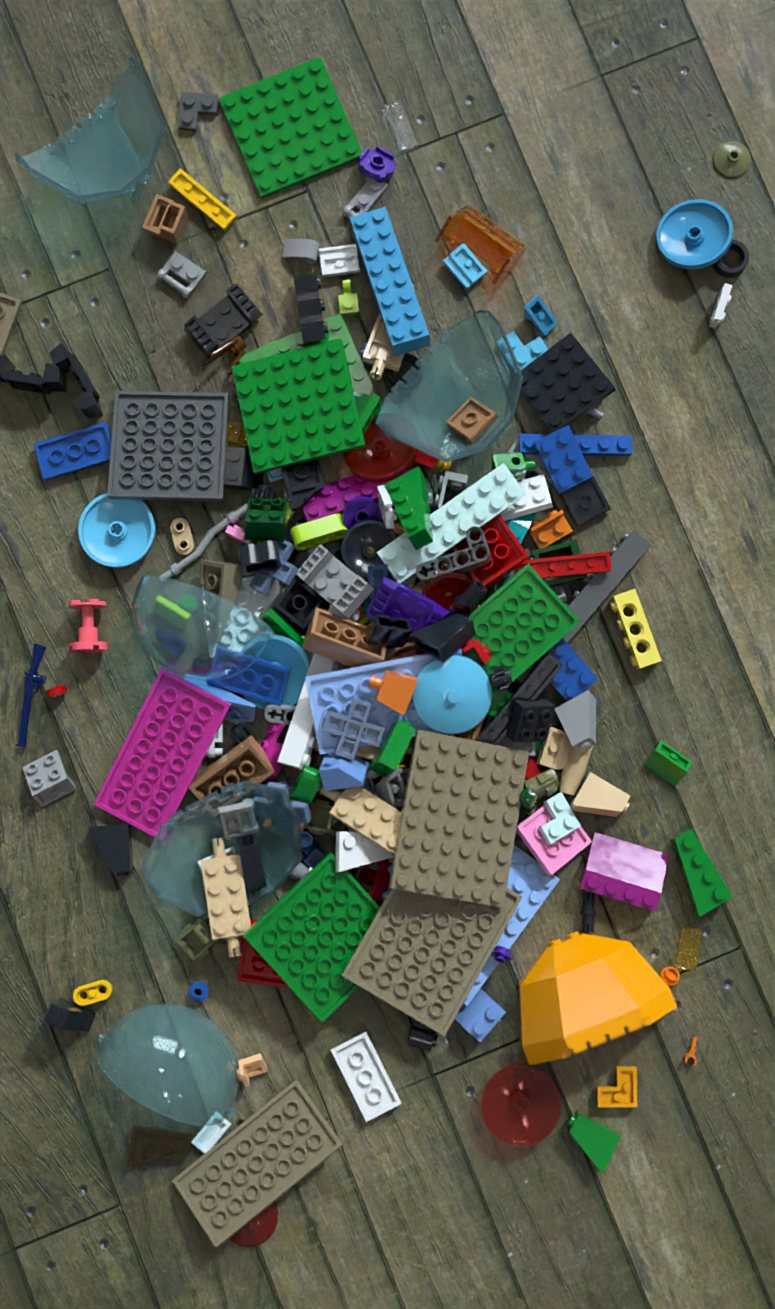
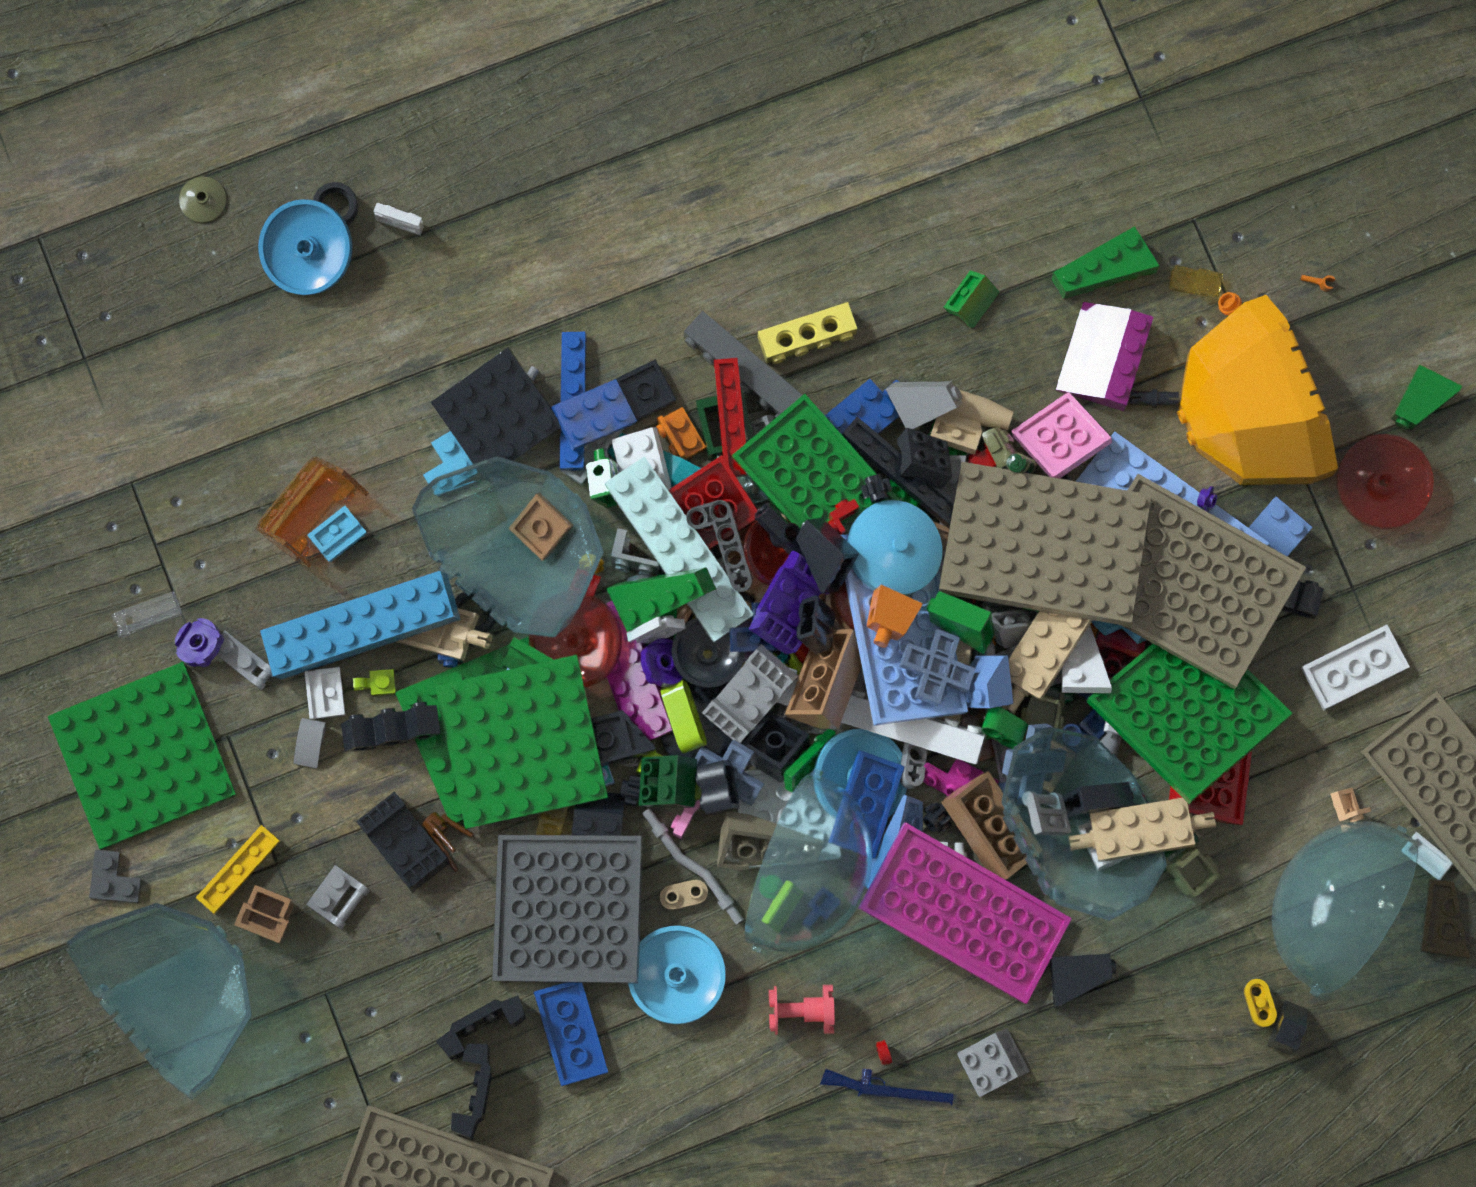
camera: 95 degrees left, 5 degrees down
blue plate [189,981,209,1002] -> none
dark azure slope [524,295,558,336] -> none
light aqua plate [538,792,581,845] -> none
tan slope [570,772,630,817] -> none
light orange plate [597,1066,637,1107] -> none

